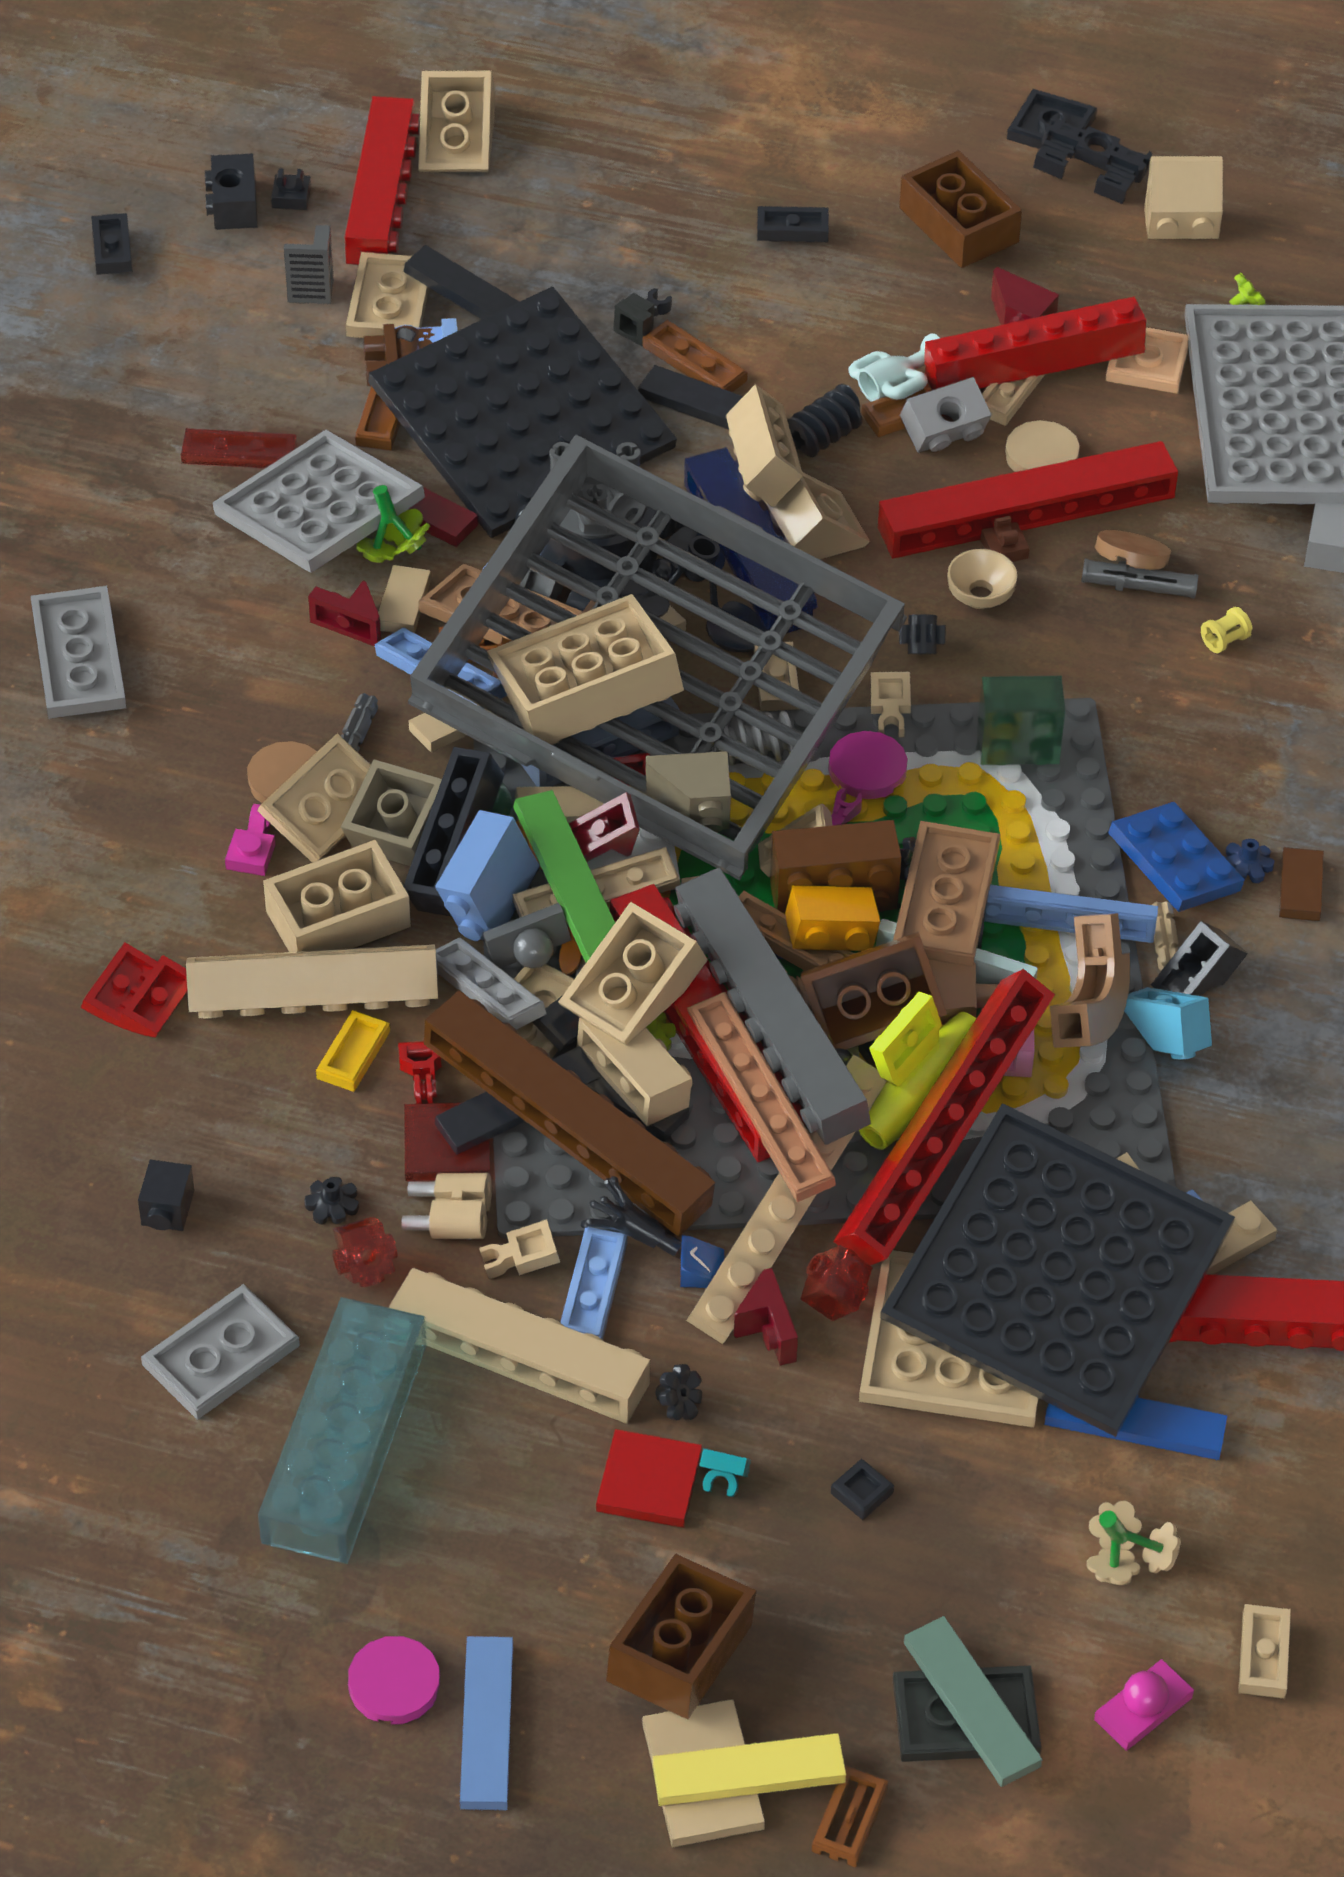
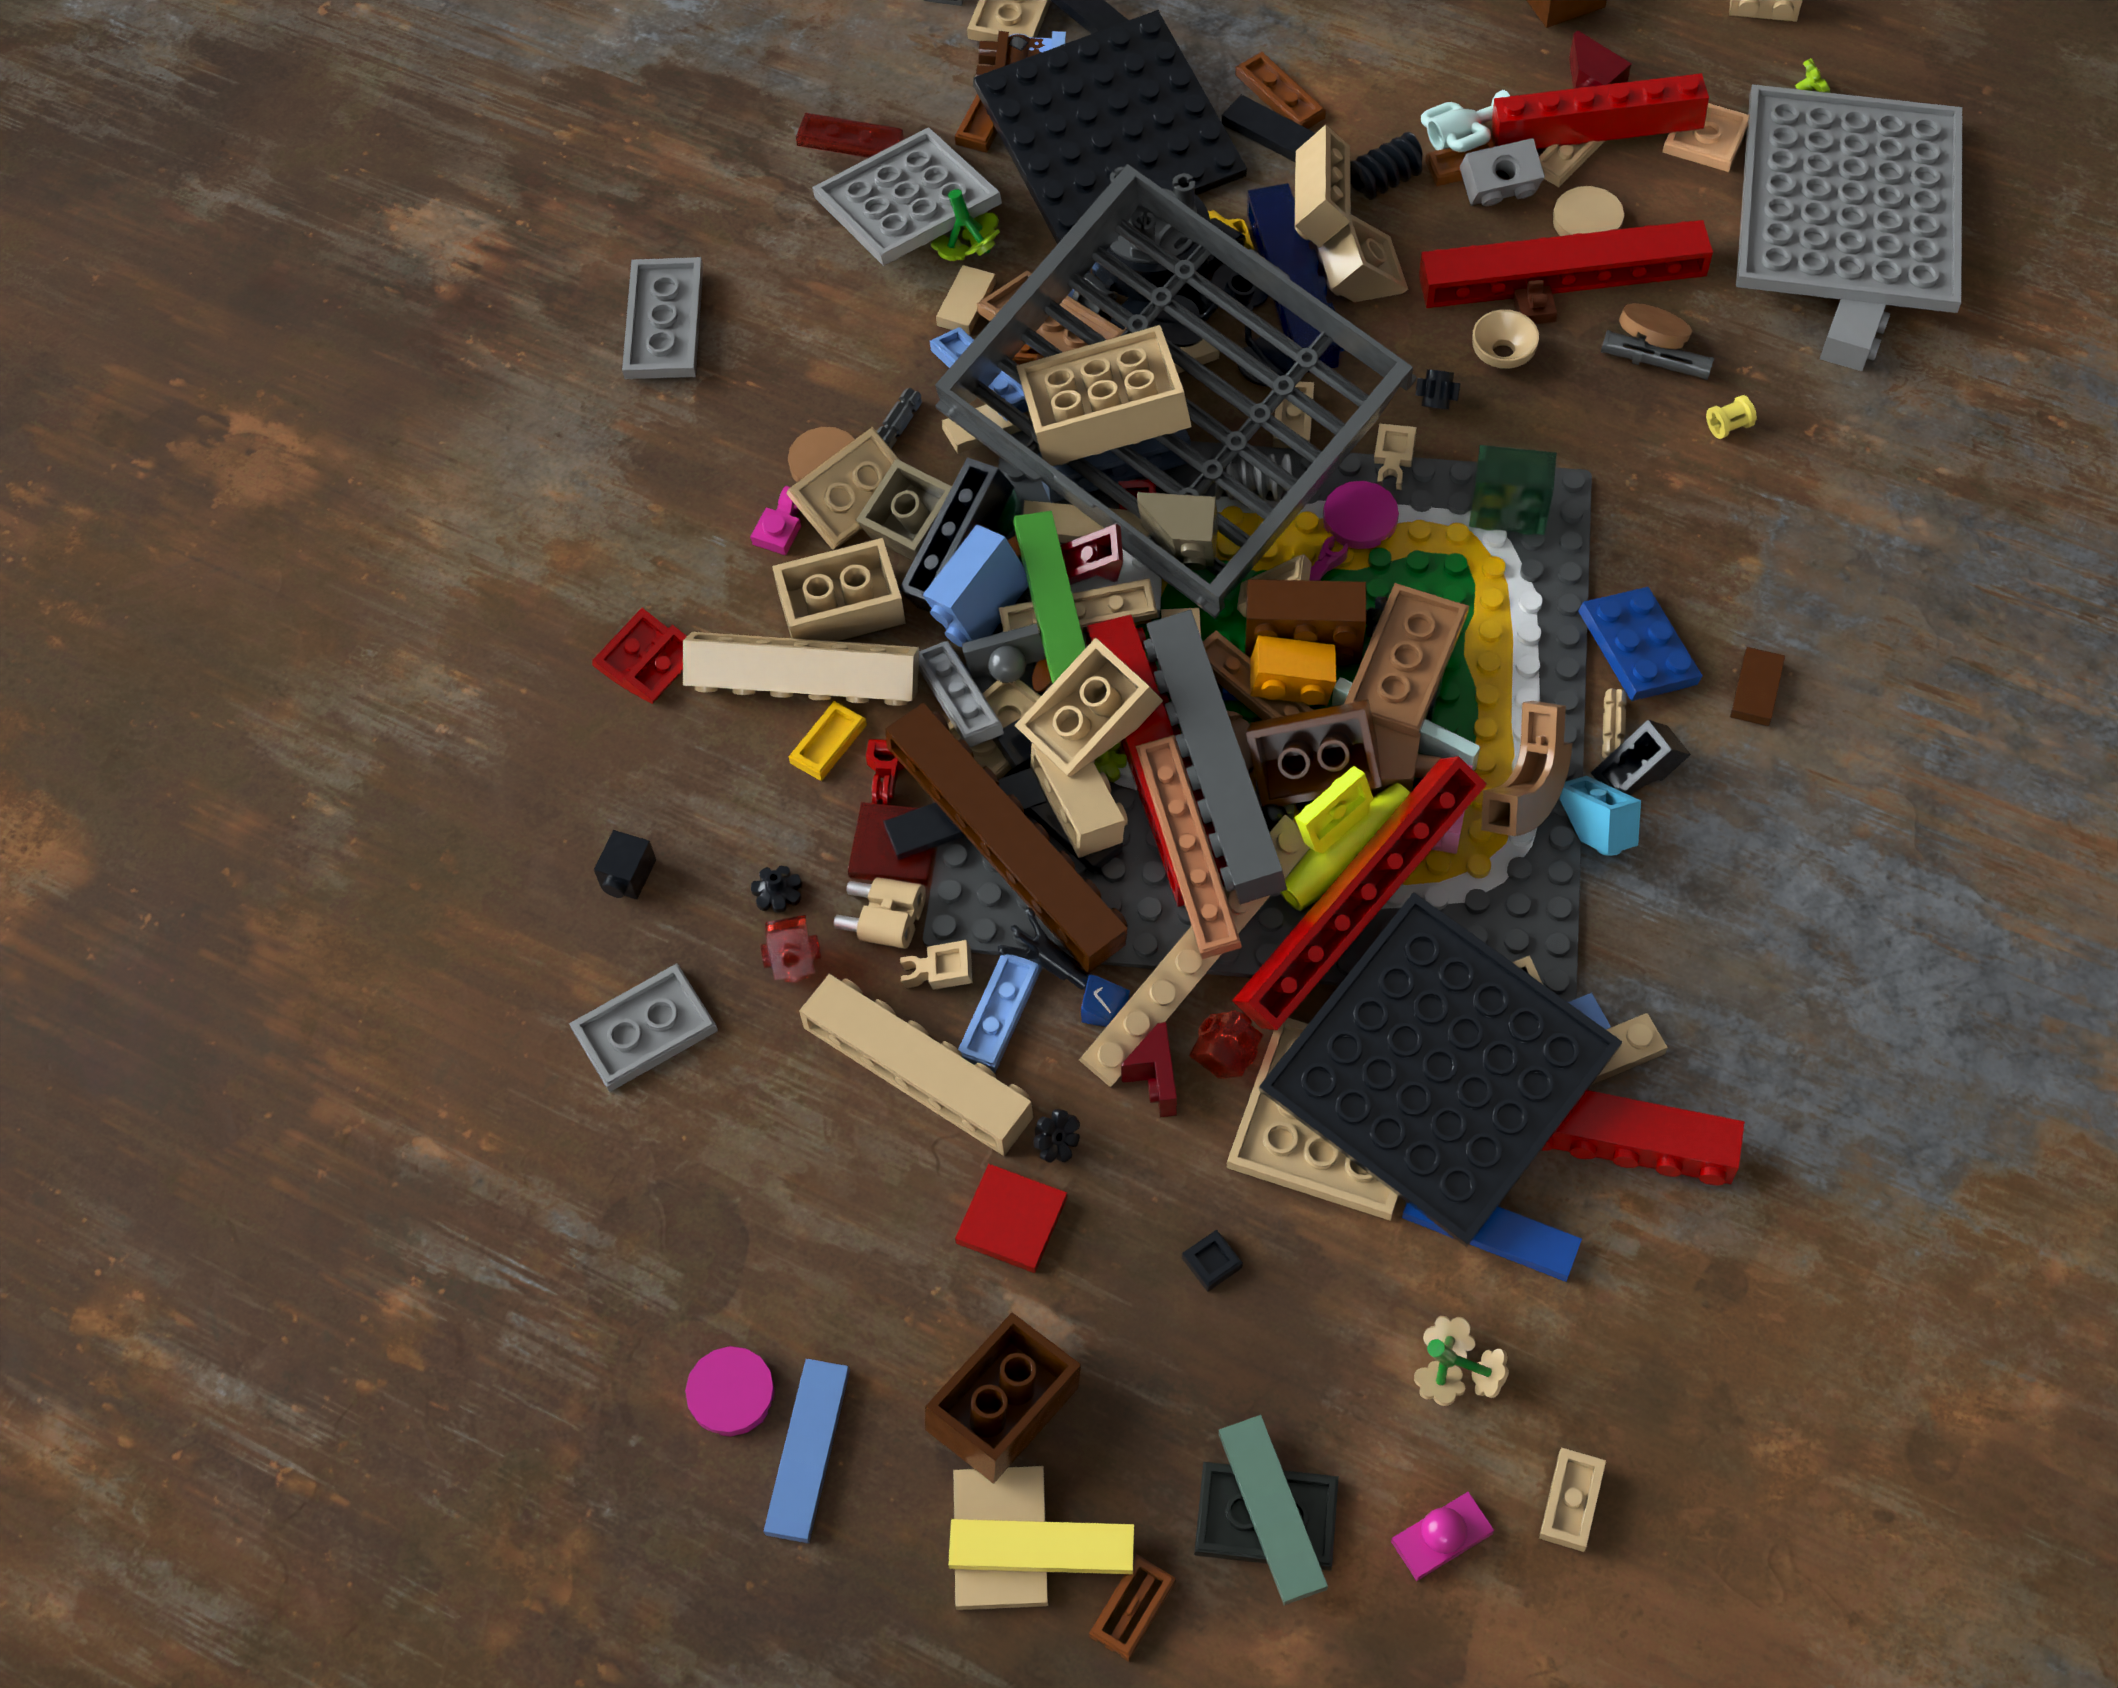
camera: 15 degrees right, 10 degrees up
clear light blue brick [258,1297,427,1564] -> none
dark red slope [308,580,381,647] -> none
dark red tile [409,487,478,547] -> none
pearl dark grey piece [613,288,672,346] -> none
teal tile [700,1449,751,1497] -> none
medium blue tile [984,885,1158,943] -> none
dark blue plant [1225,839,1274,883] -> none

